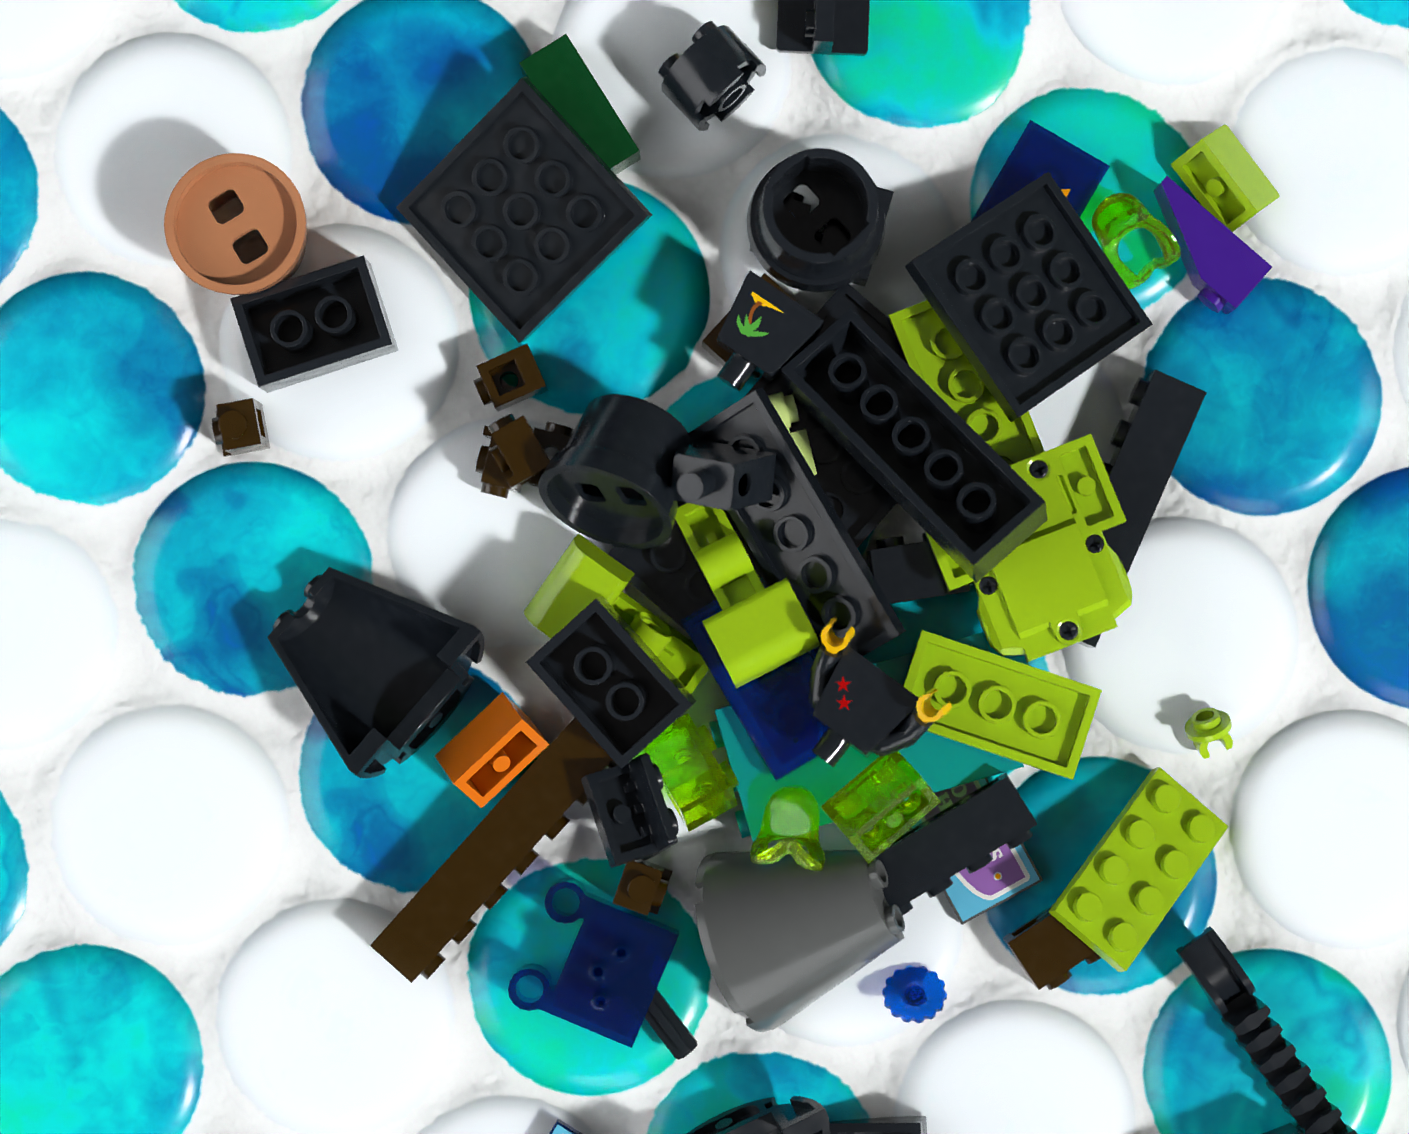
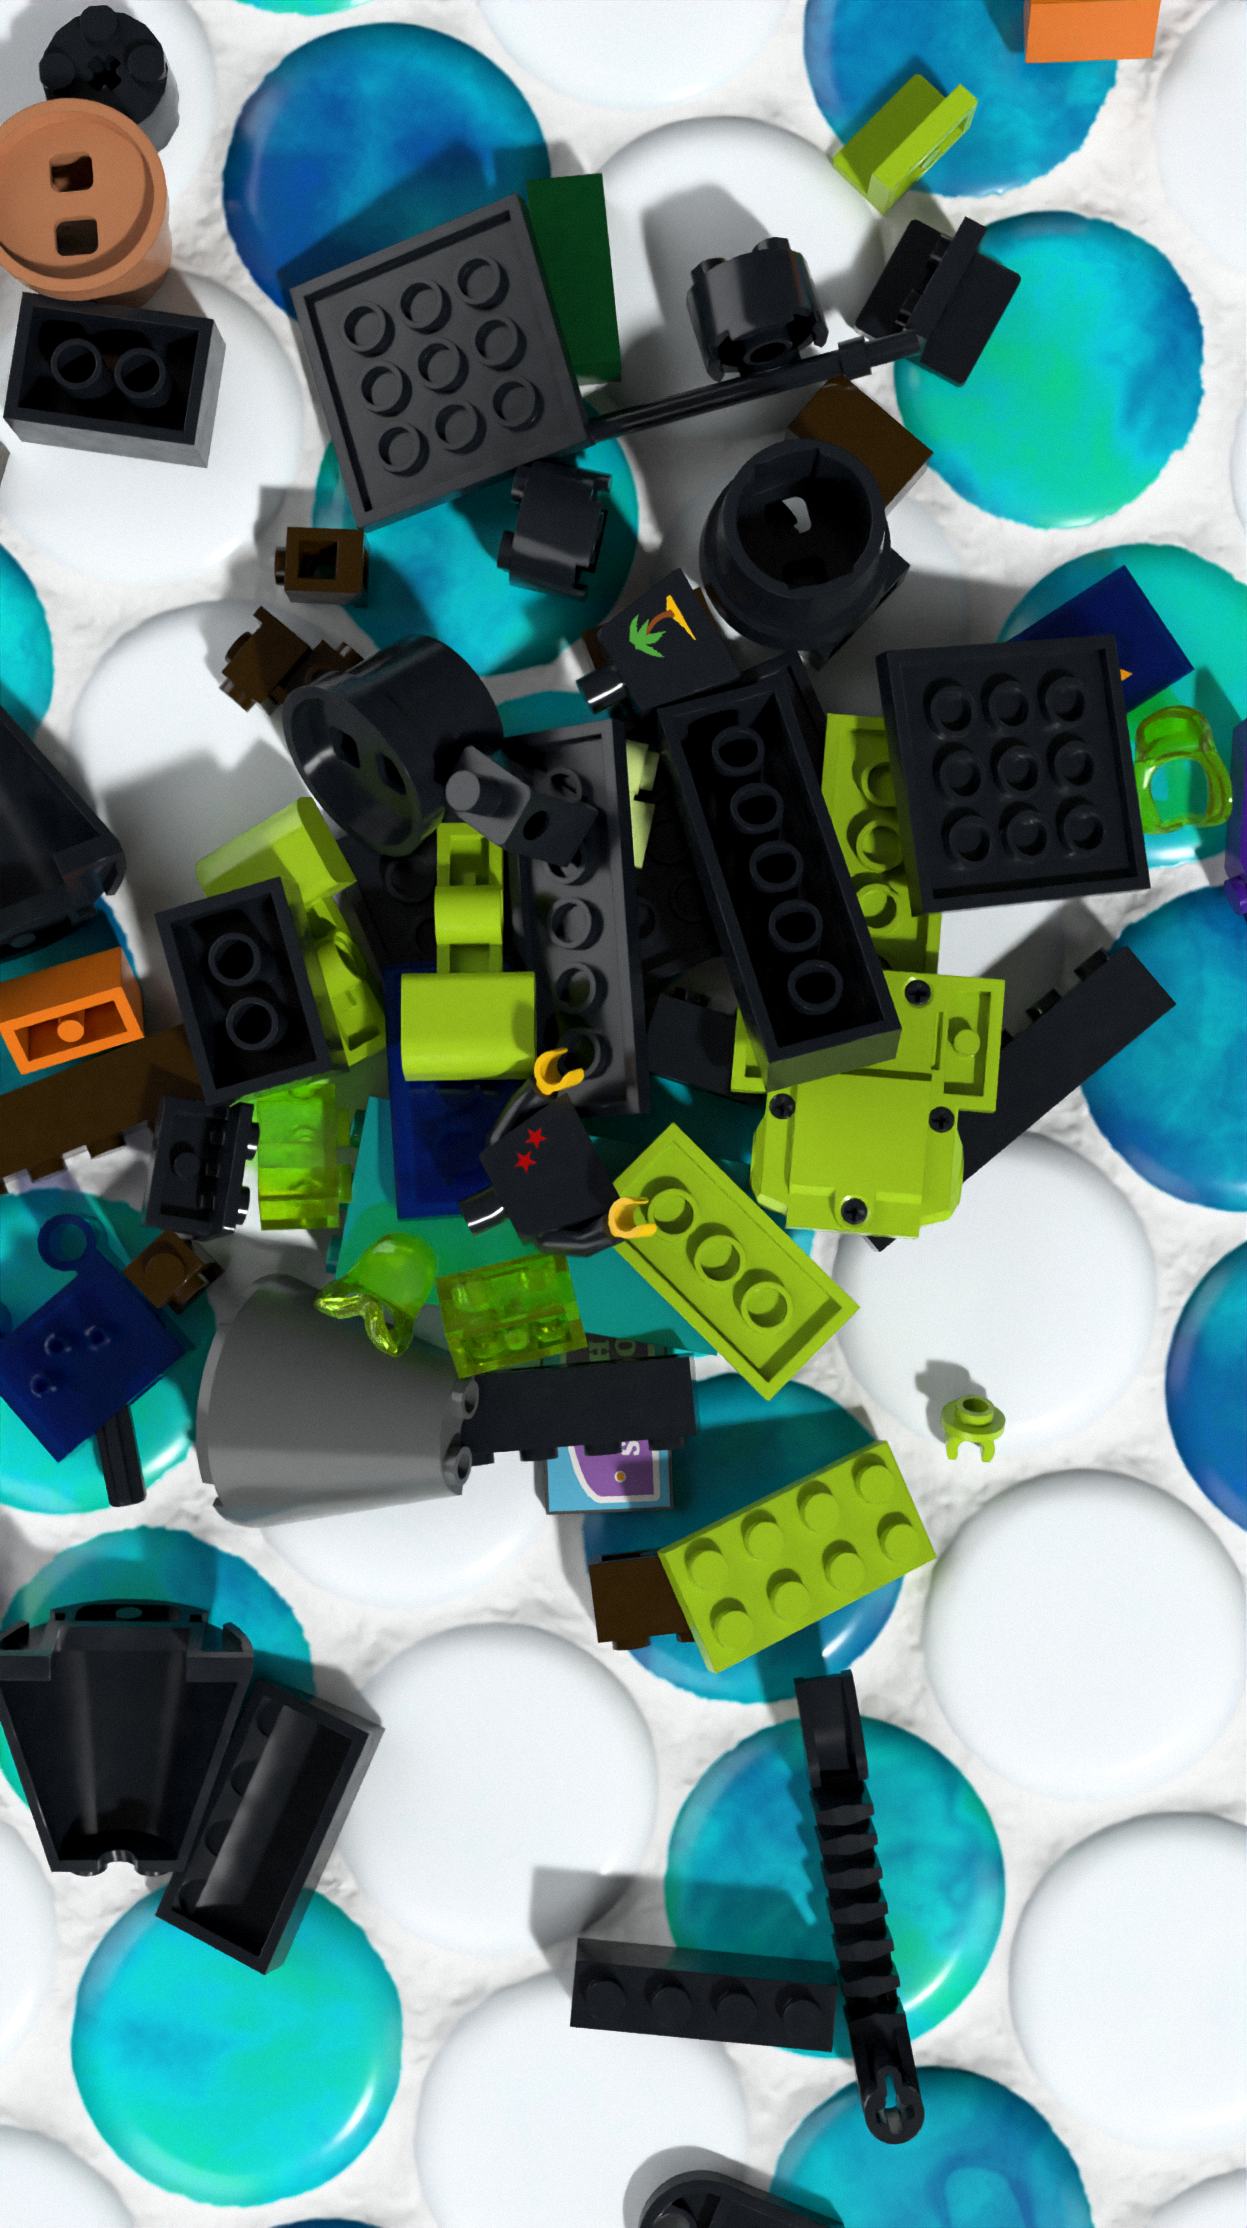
camera: 30 degrees right, 0 degrees up
dark brown brick [488,414,551,490] -> none
clear blue piece [882,965,947,1023] -> none
none -> black brick [39,5,180,153]
none -> black brick [497,459,613,602]
none -> black bar [588,328,921,443]
none -> dark brown brick [784,375,934,517]

